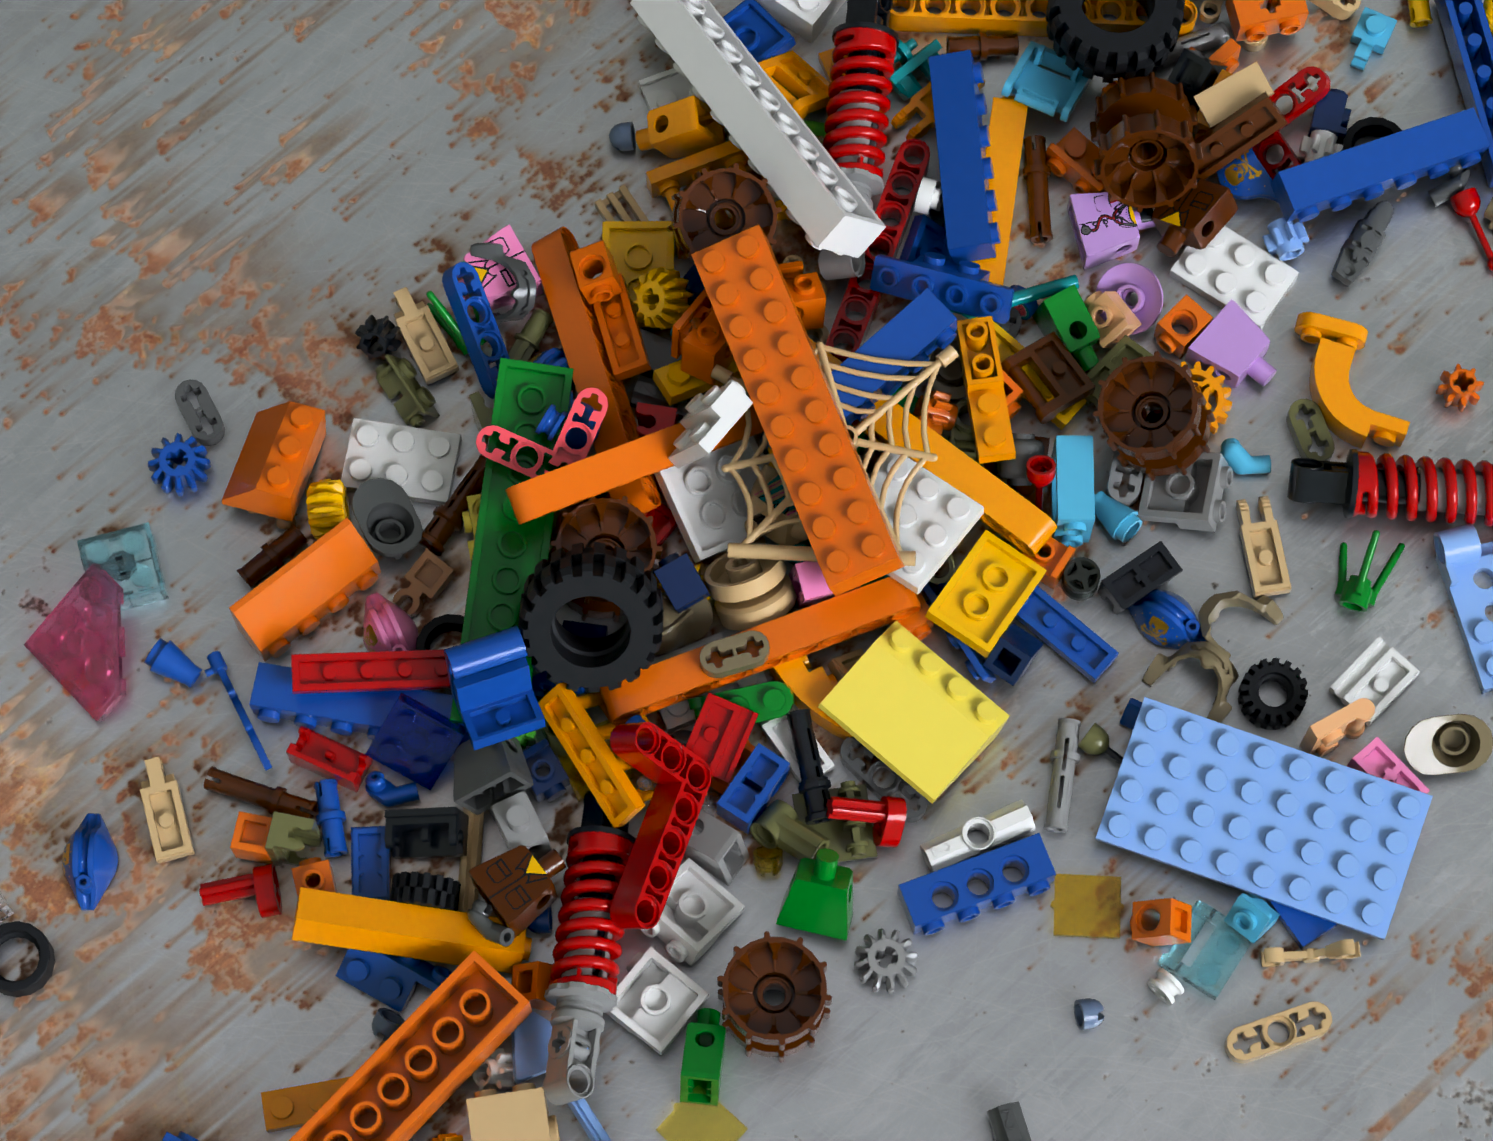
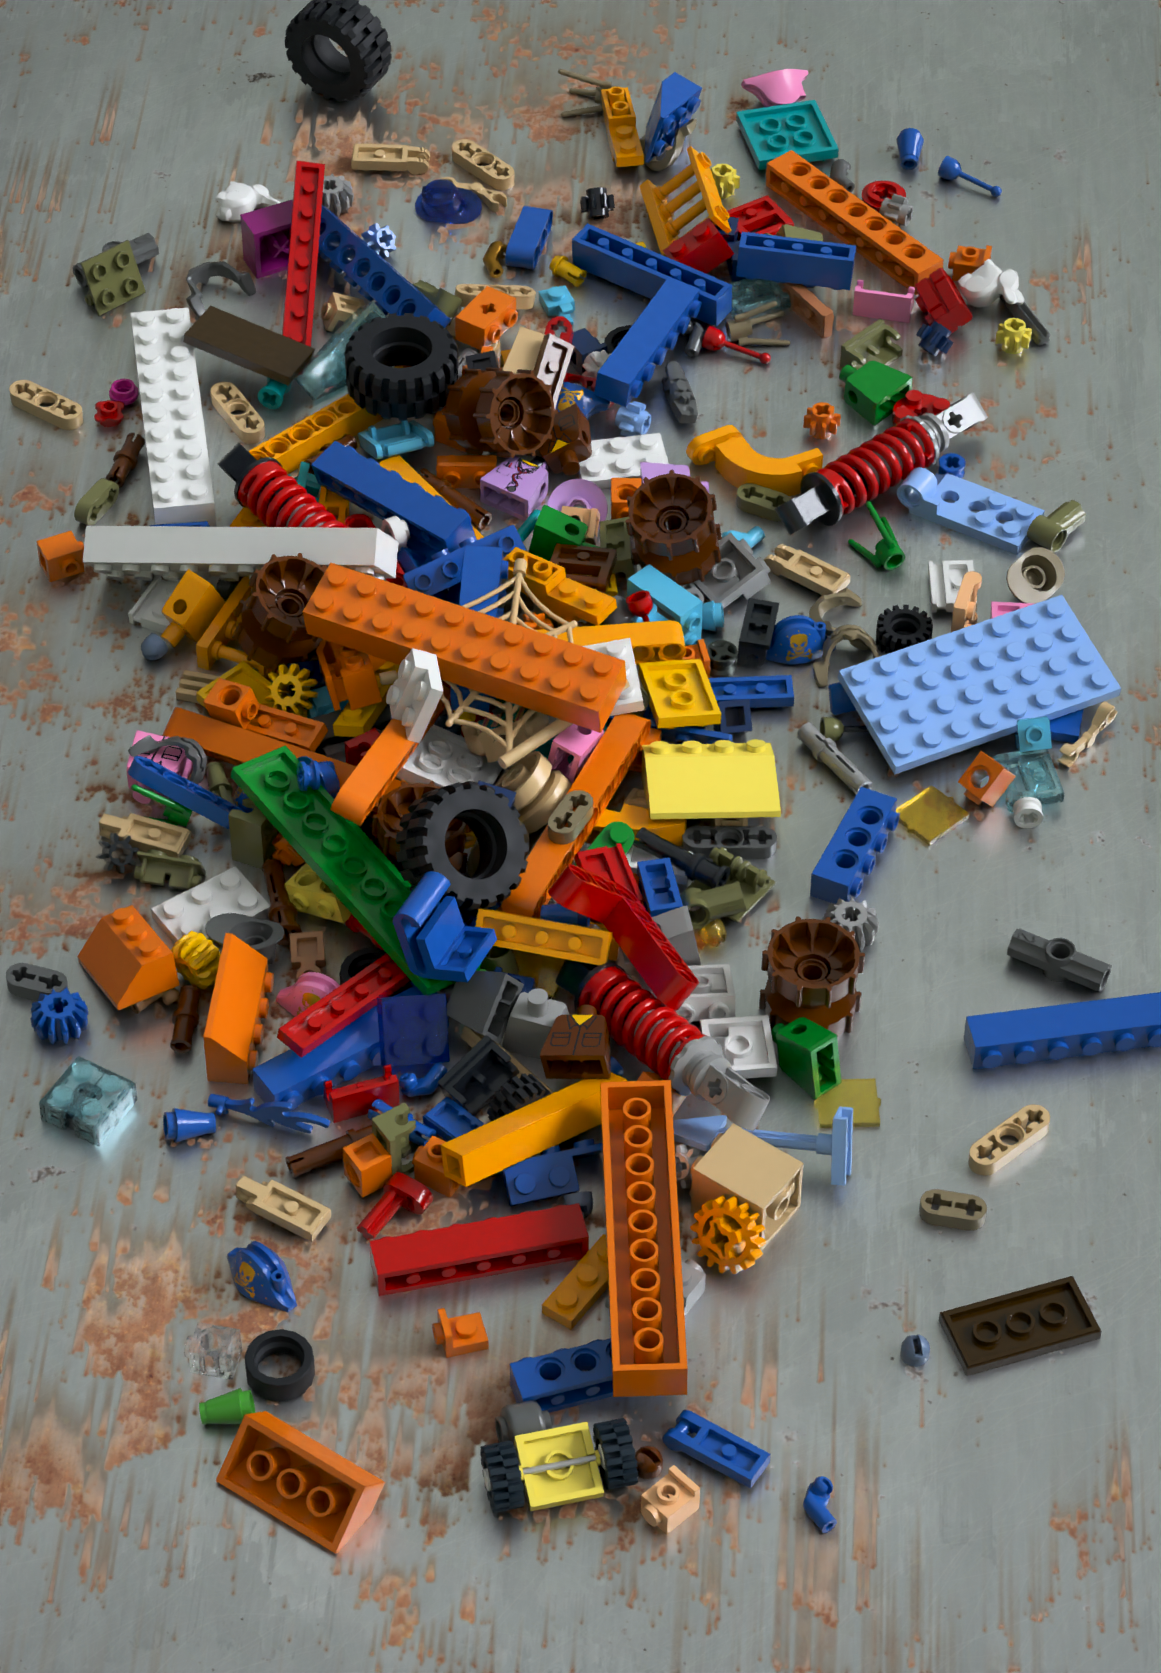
camera: 45 degrees left, 25 degrees down
clear pink plate [24,564,126,722] -> none
dark grey arm [467,899,515,947] -> none
coral beam [476,387,608,478] -> none
green torso [776,848,853,941] -> none
red piece [826,796,907,848] -> none
white piece [920,799,1036,873] -> none
sand blue hinge [1074,998,1104,1030] -> none
tan beam [1224,1001,1332,1064] -> none
none -> red brick [369,1203,589,1296]
none -> orange bracket [432,1308,489,1358]

